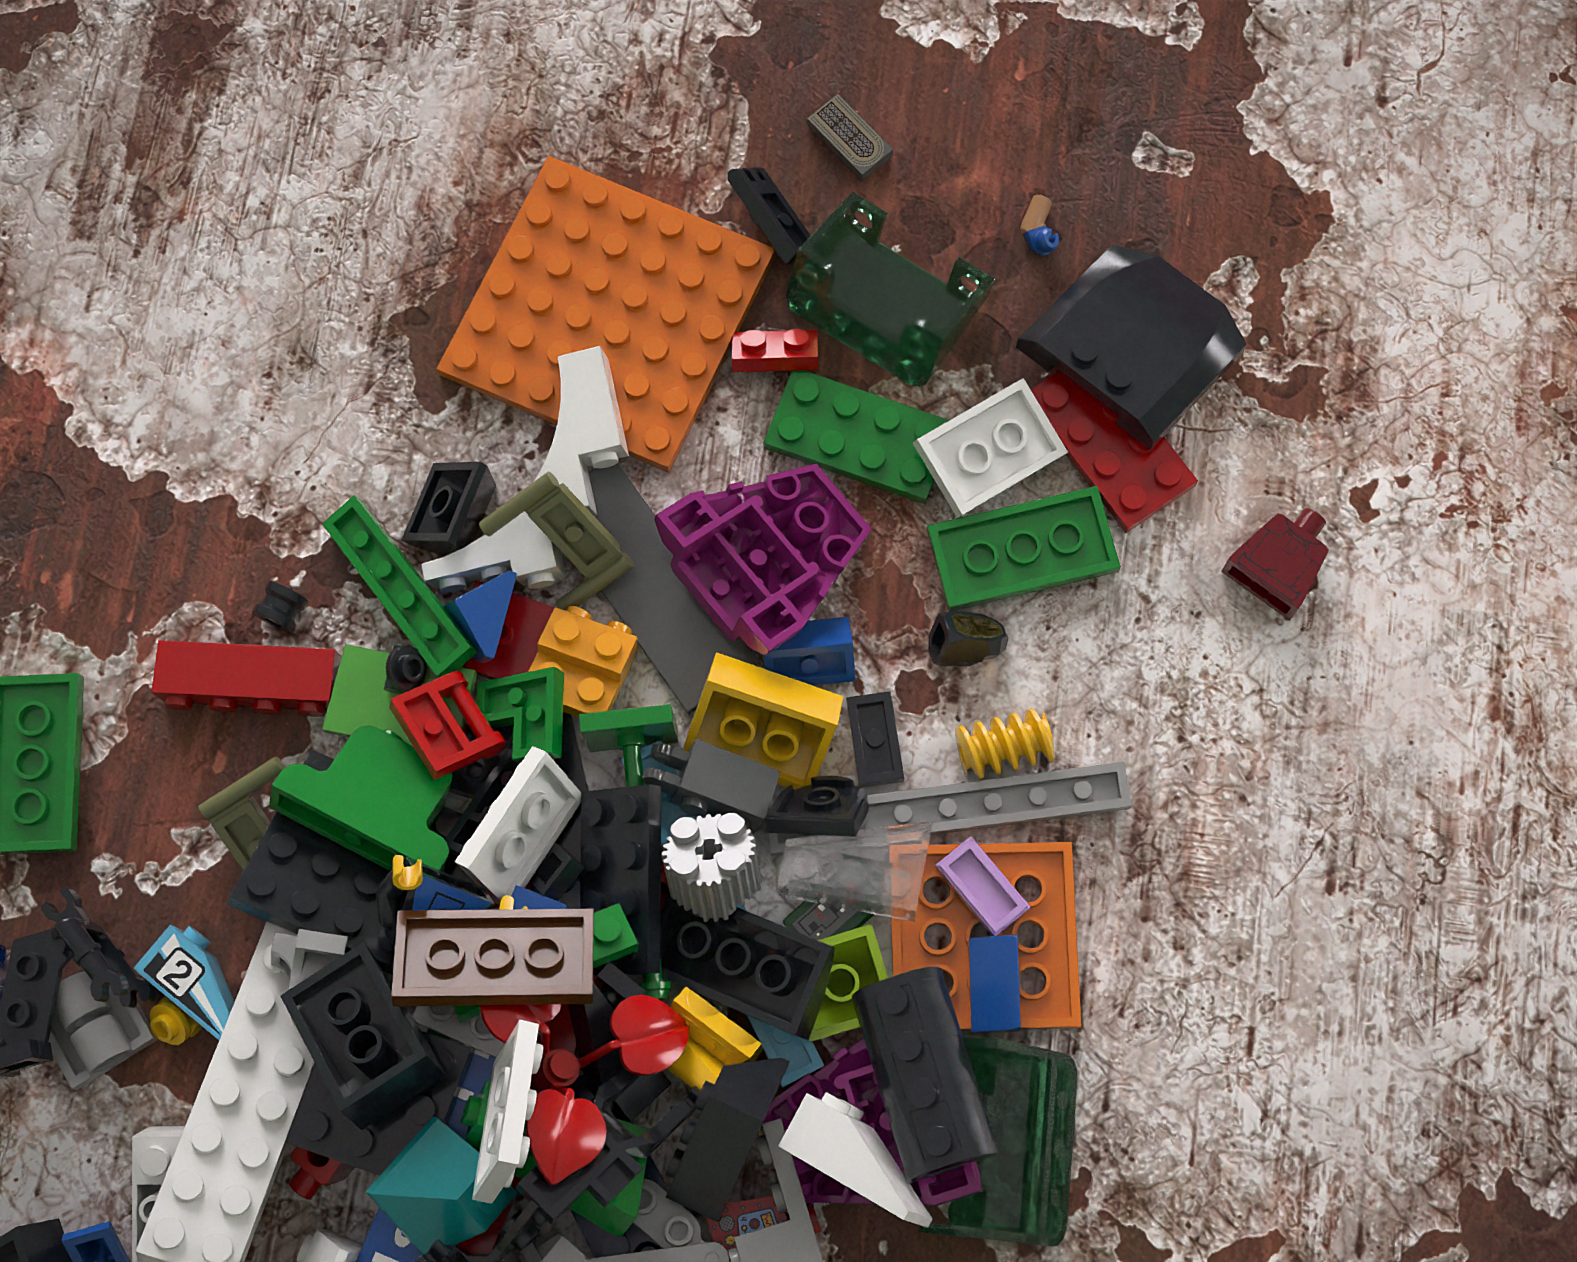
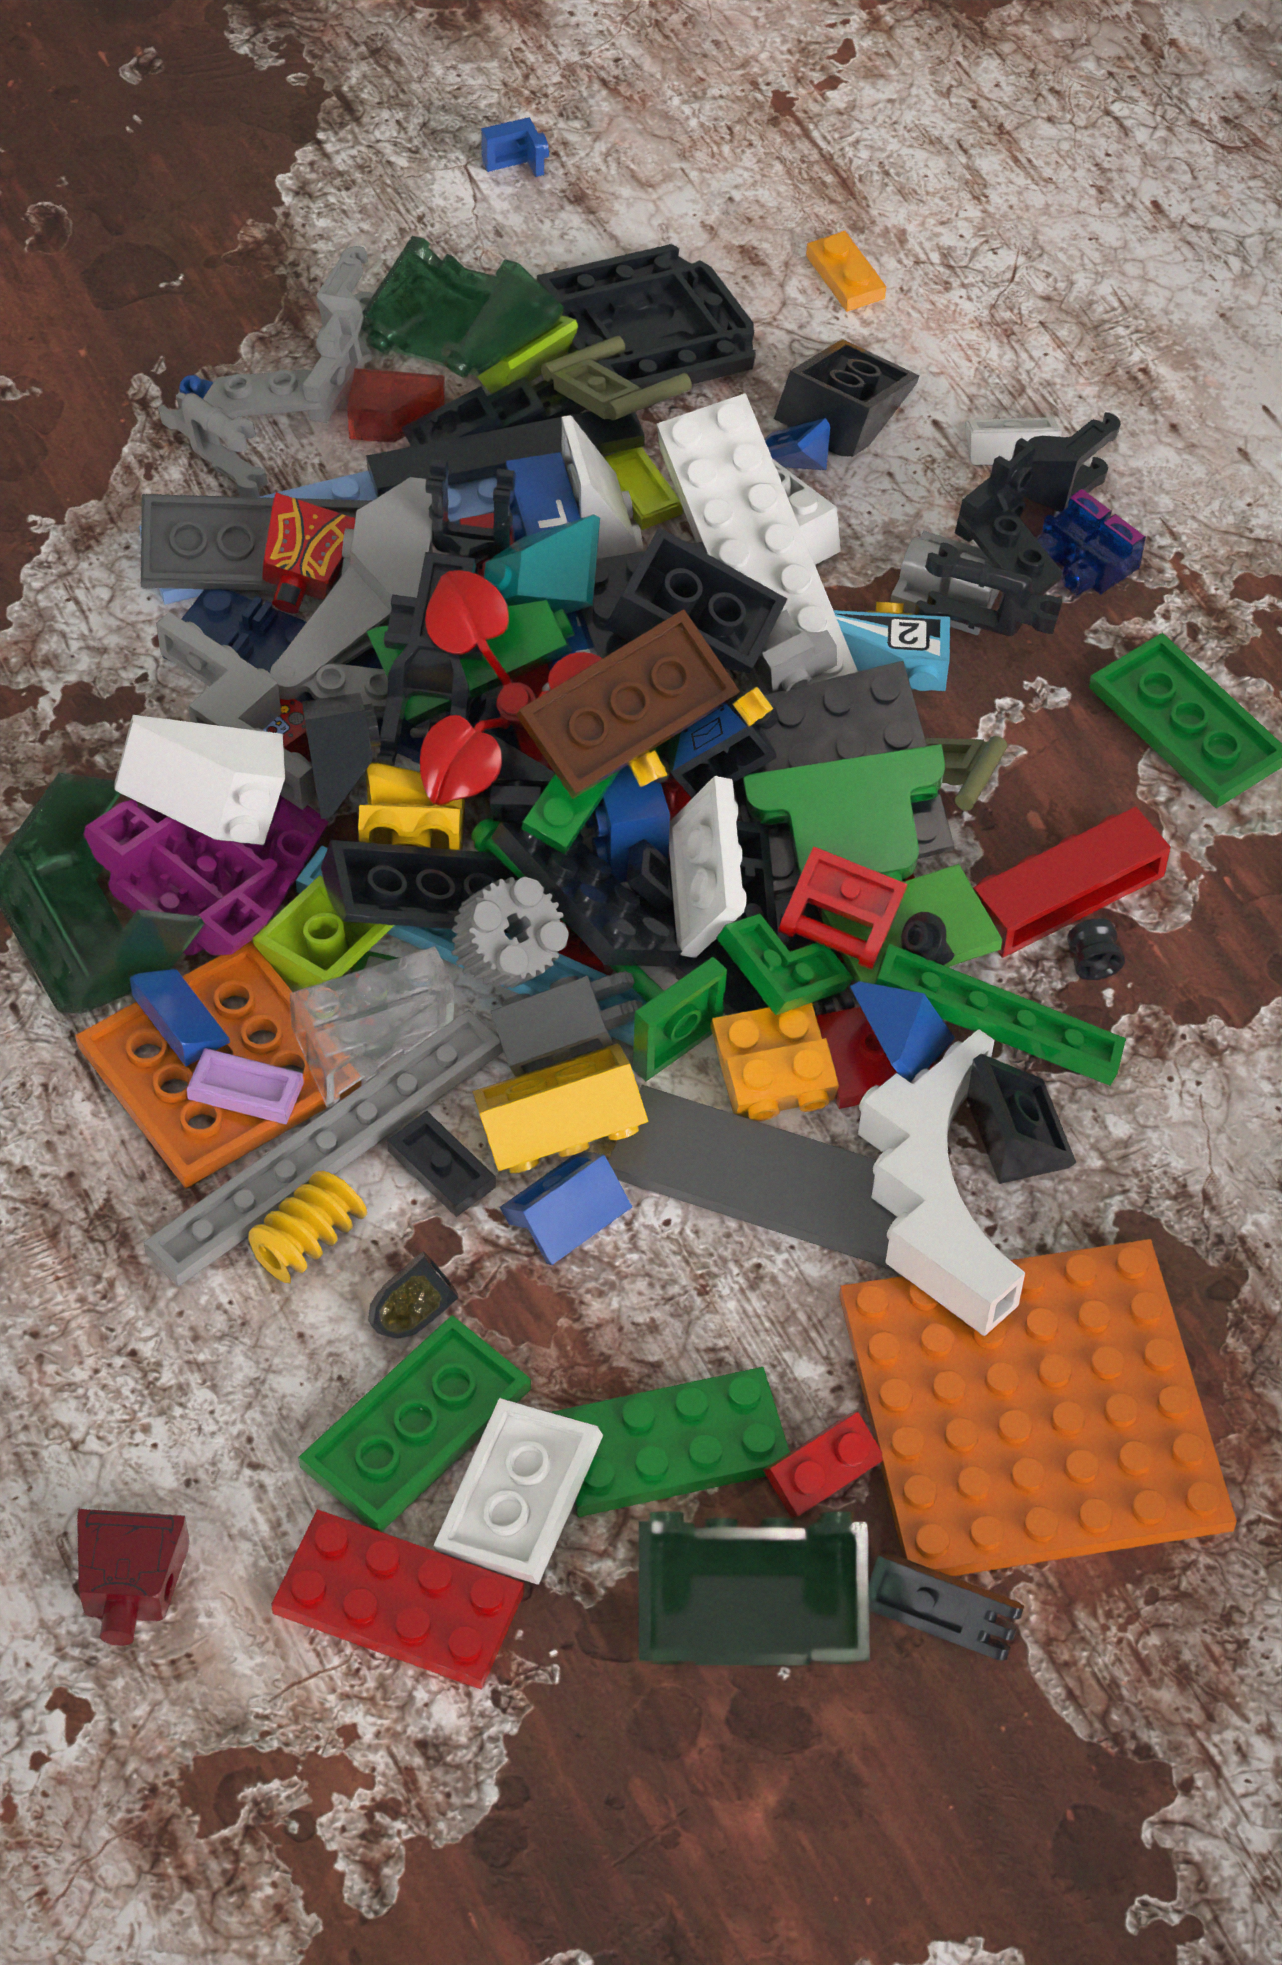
camera: 140 degrees right, 20 degrees down
white plate [472,1020,543,1204] -> none
olive plate [479,472,634,611] -> none
magenta wedge [654,464,871,655] -> none
black tile [764,776,869,837] -> none
tile [807,94,893,181] -> none
black container [851,967,1000,1184] -> none
black wedge [1016,245,1247,450] -> none
arm [1020,195,1059,255] -> none

